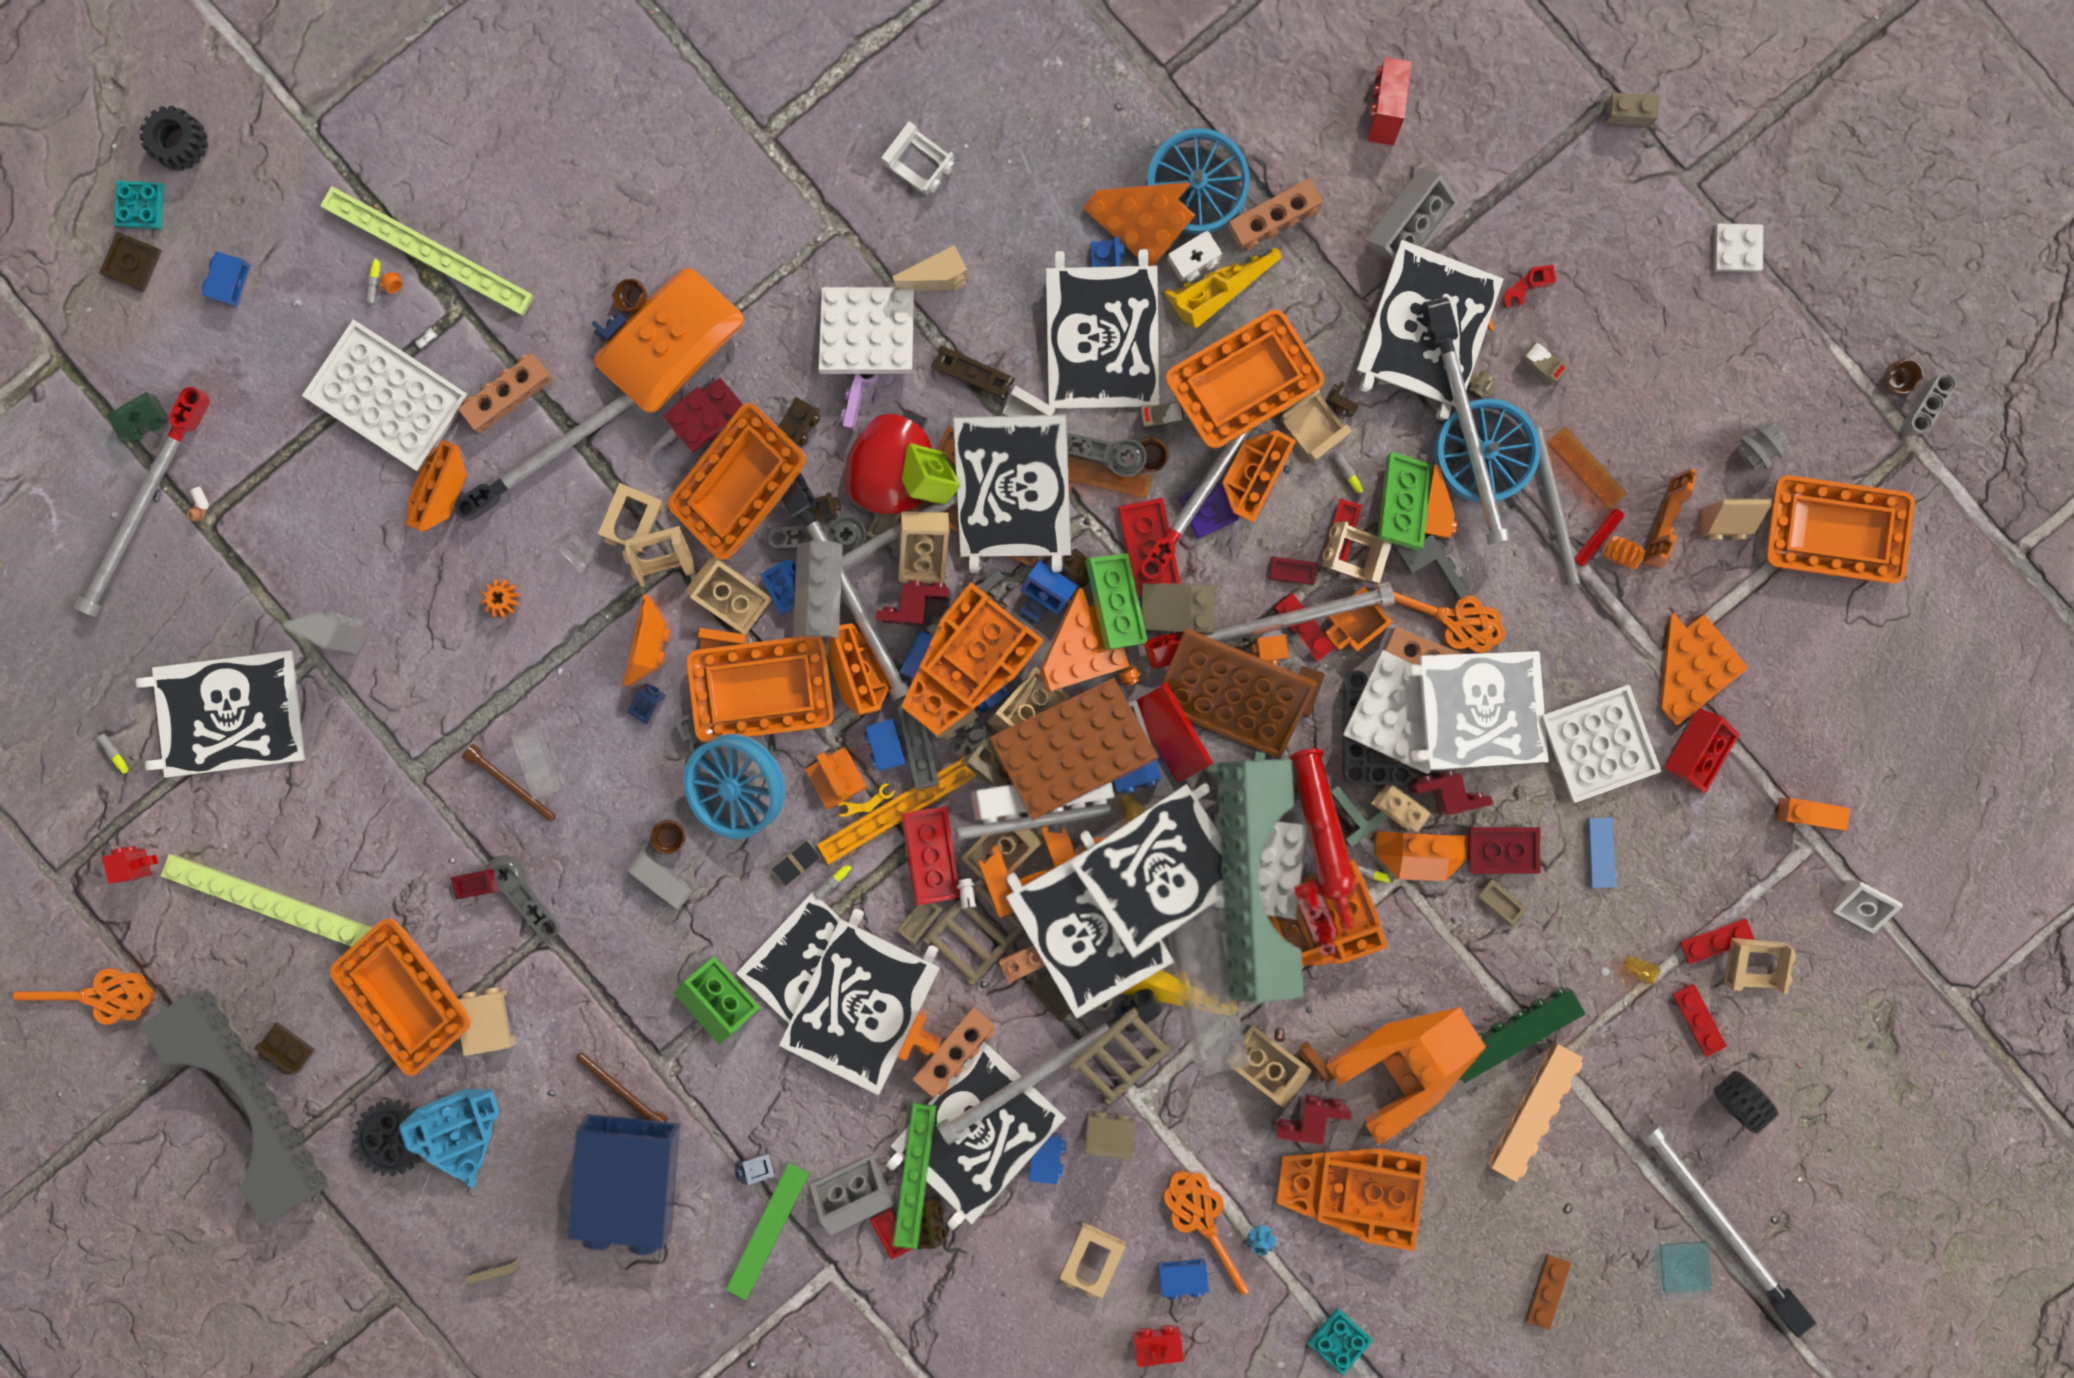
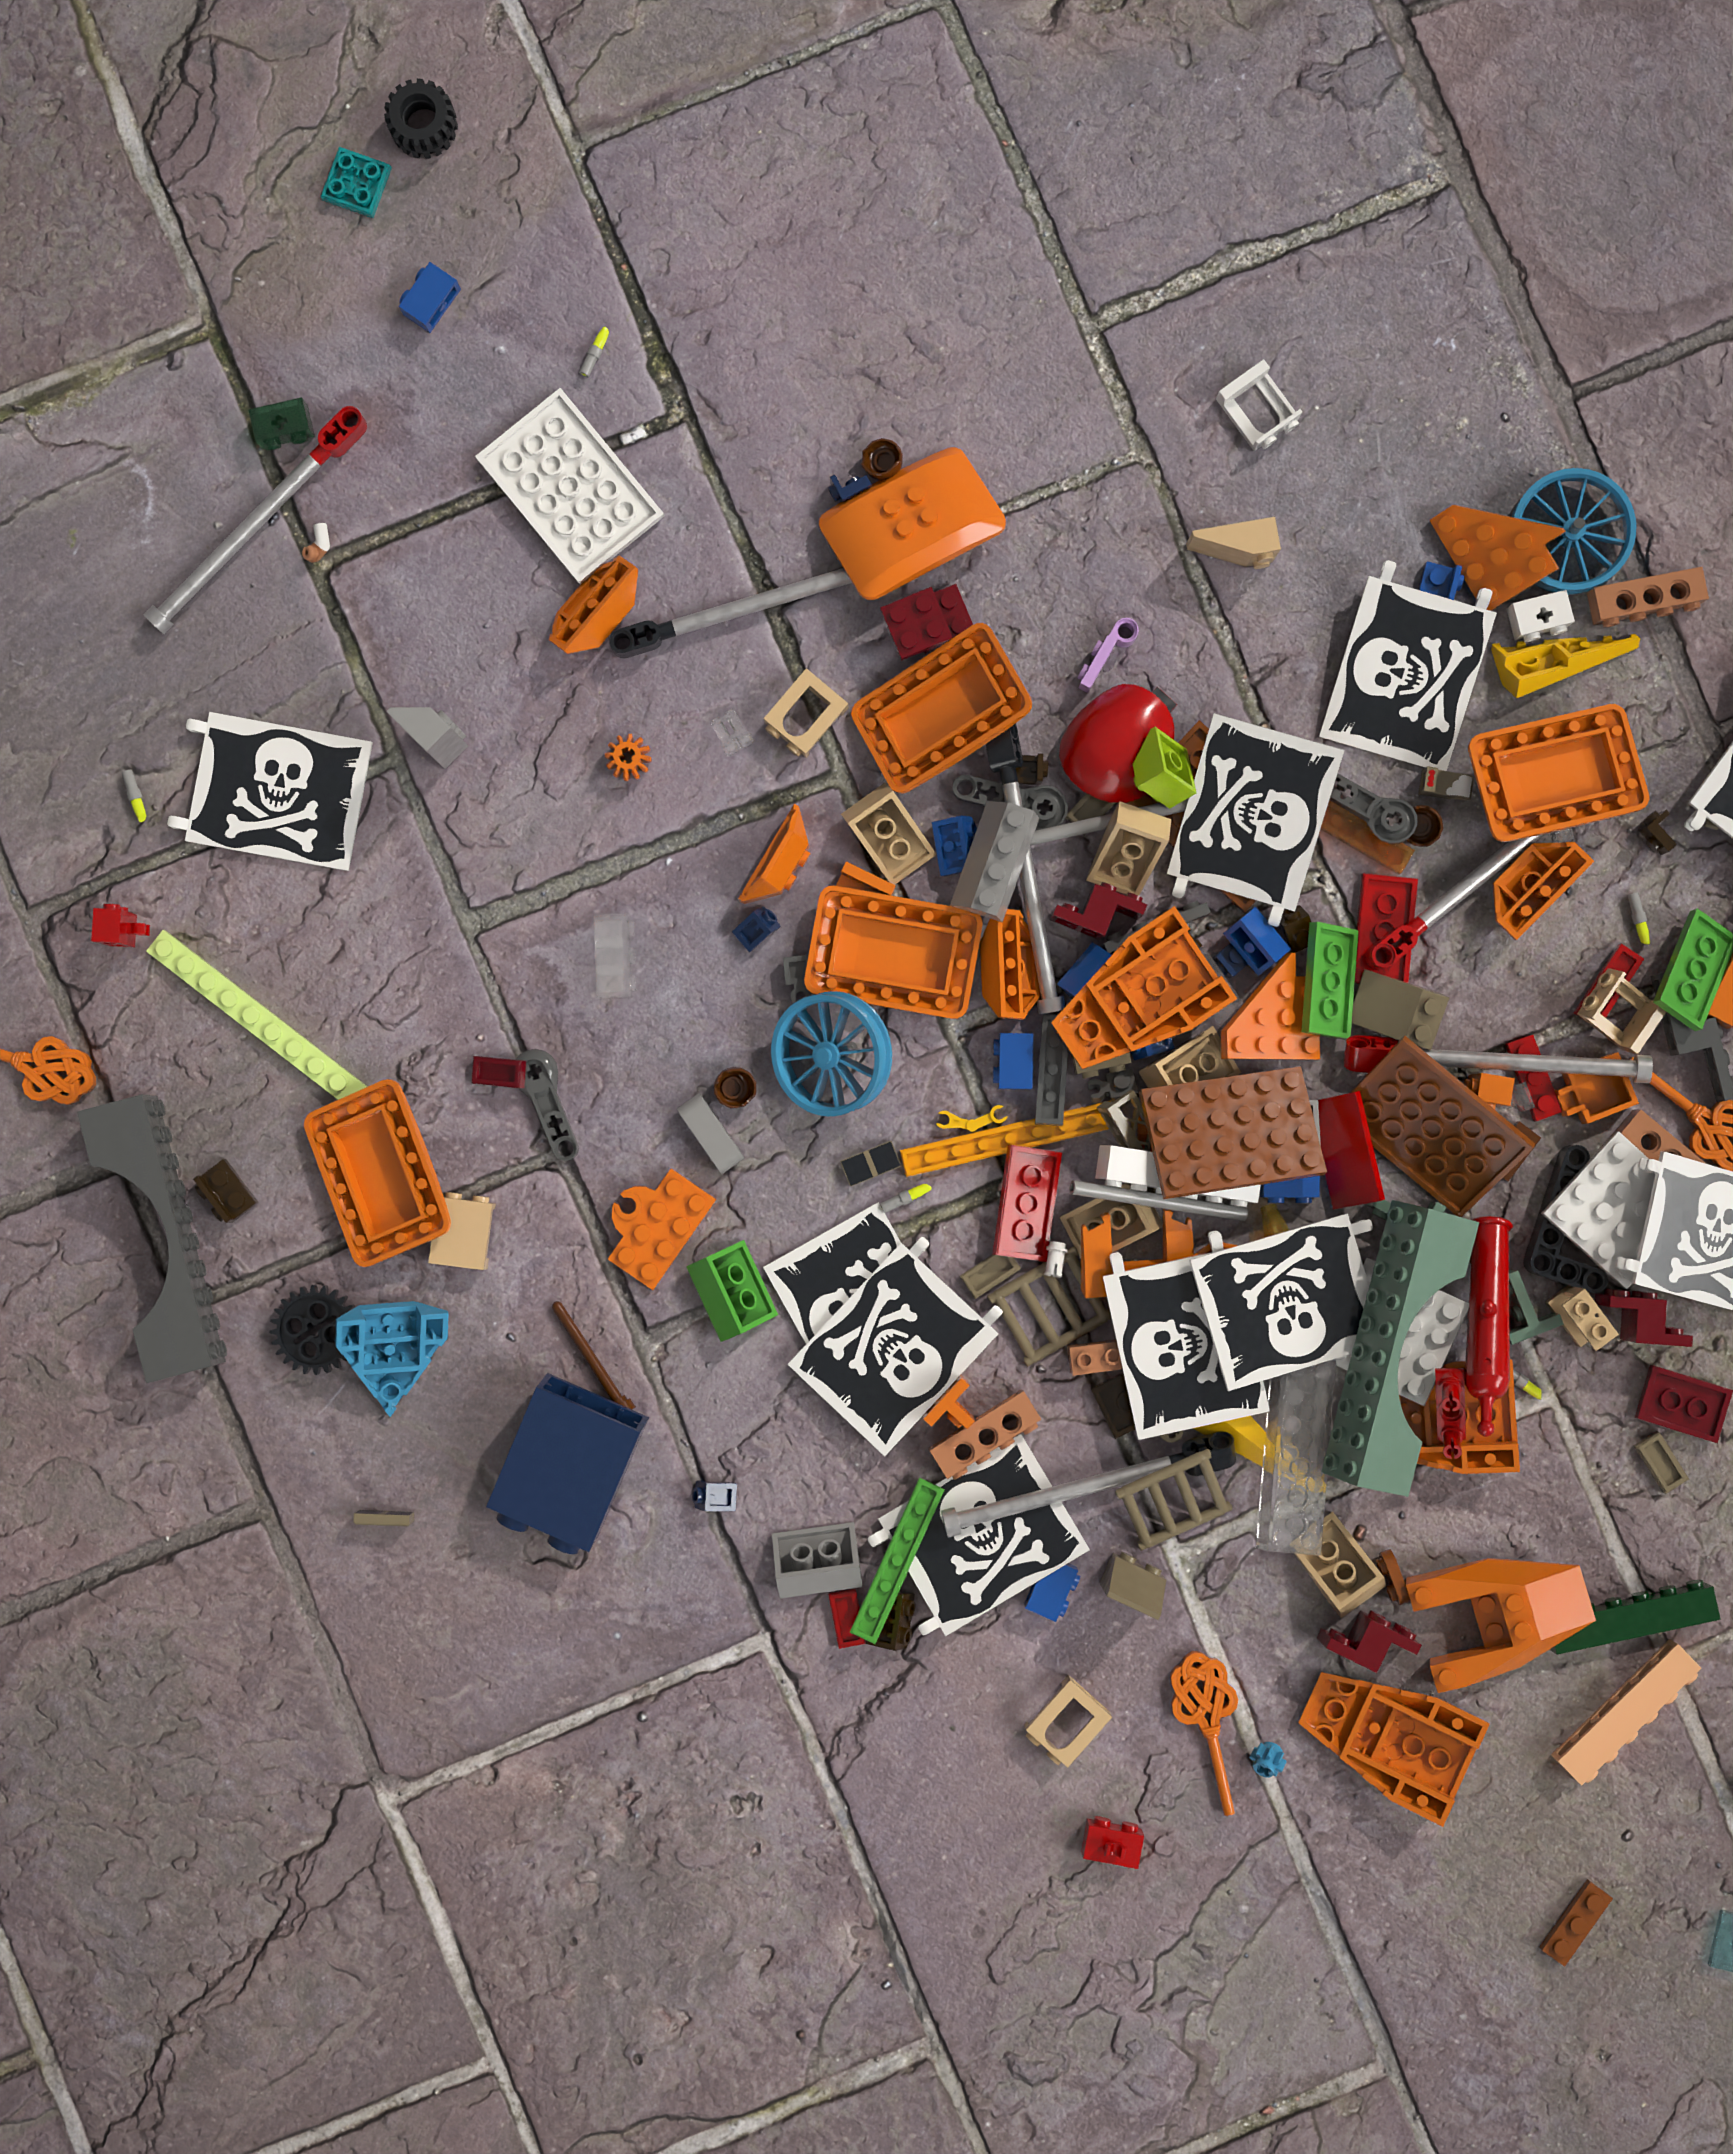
camera: 20 degrees right, 0 degrees up
dark brown tile [99,232,162,292] -> none
yellowish green plate [320,186,534,316] -> none
orange plate [380,272,403,294] -> none
nougat brick [458,353,554,434] -> none
reddish brown piece [461,743,556,821] -> none
tan panel [623,526,695,587] -> none
bright green tile [726,1162,810,1300] -> none
dark brown bracket [778,397,821,448] -> none
orange bracket [805,747,868,810] -> none
white plate [819,287,914,374] -> none
dark brown plate [931,345,1015,400] -> none
white panel [1003,386,1055,416] -> none
orange plate [1119,666,1141,686] -> none
blue brick [1158,1258,1209,1299] -> none
dark purple tile [1178,479,1239,539] -> none
dark red tile [1268,556,1318,586] -> none
tan panel [1279,389,1352,463] -> none
teal tile [1307,1307,1374,1375] -> none
orange wedge [1374,831,1468,881] -> none
none -> orange plate [608,1168,716,1290]

